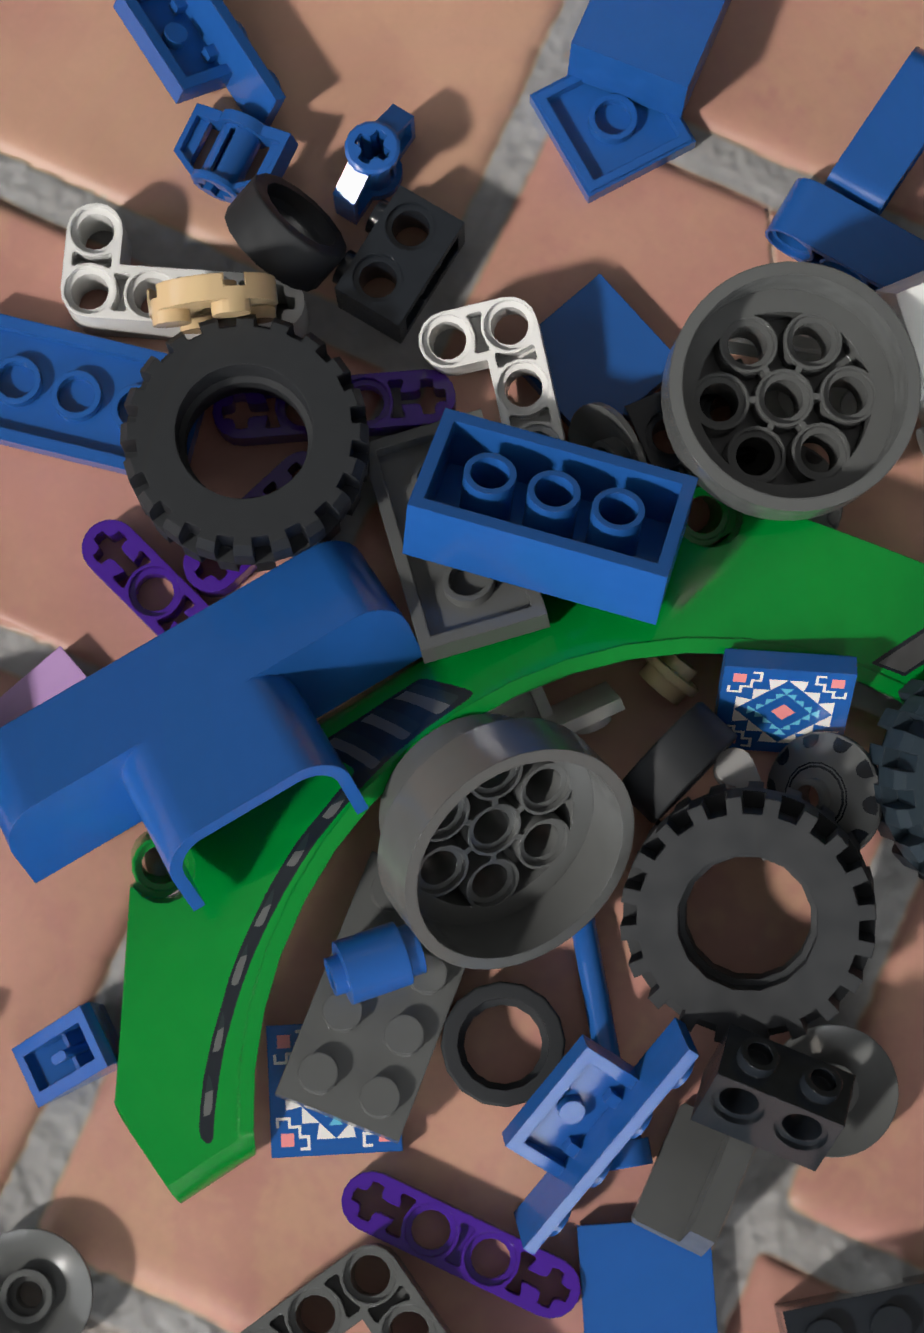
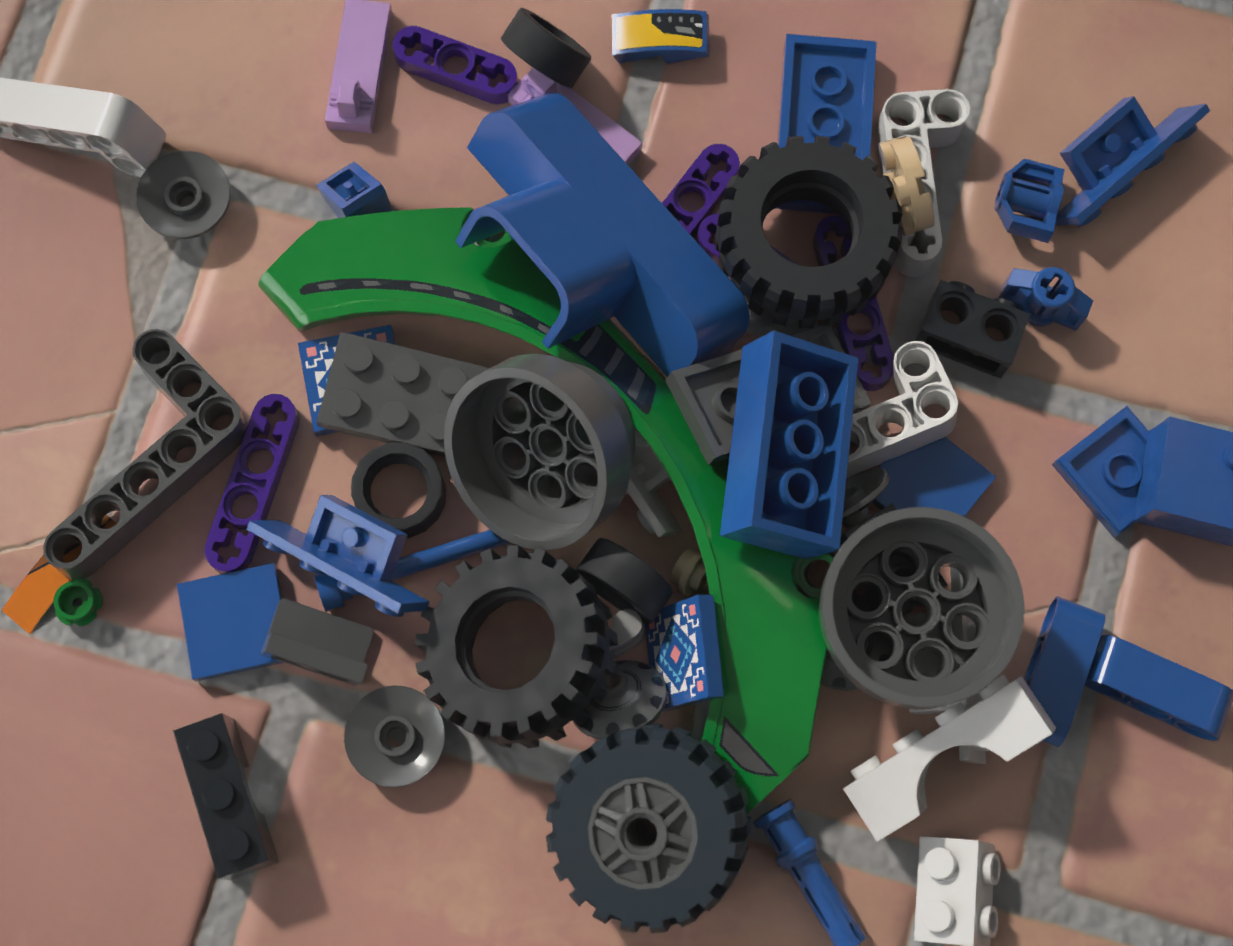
camera: 75 degrees right, 5 degrees down
black tyre [225,173,347,292] -> none
blue brick [324,921,427,1005] -> none
black brick [691,1024,856,1171] -> none

